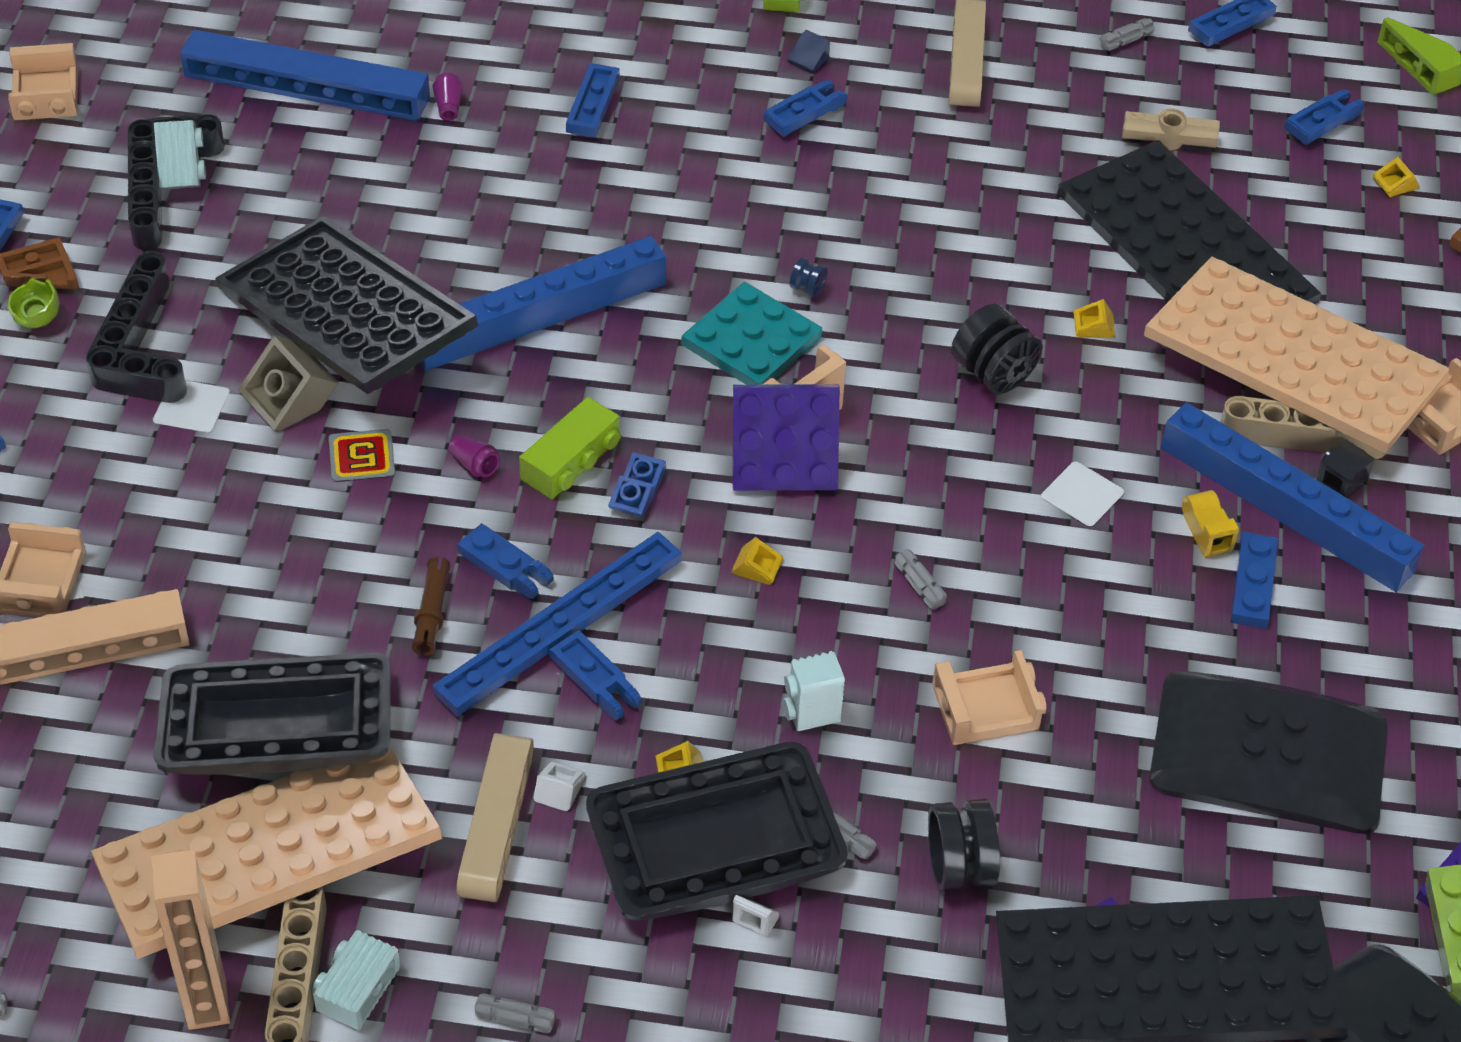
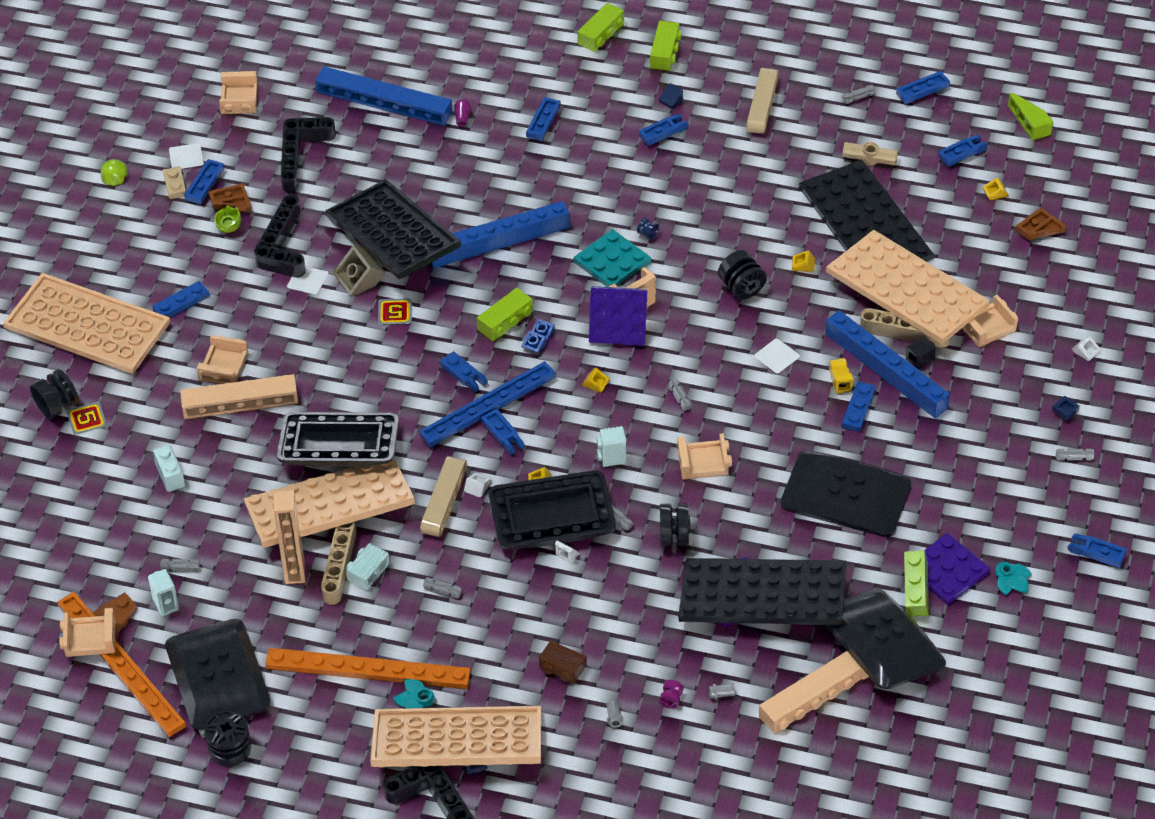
camera: 10 degrees right, 0 degrees up
light aqua brick [154,120,206,190] -> none
reddish brown pin [412,557,451,656] -> none
magenta cone [449,435,500,477] -> none

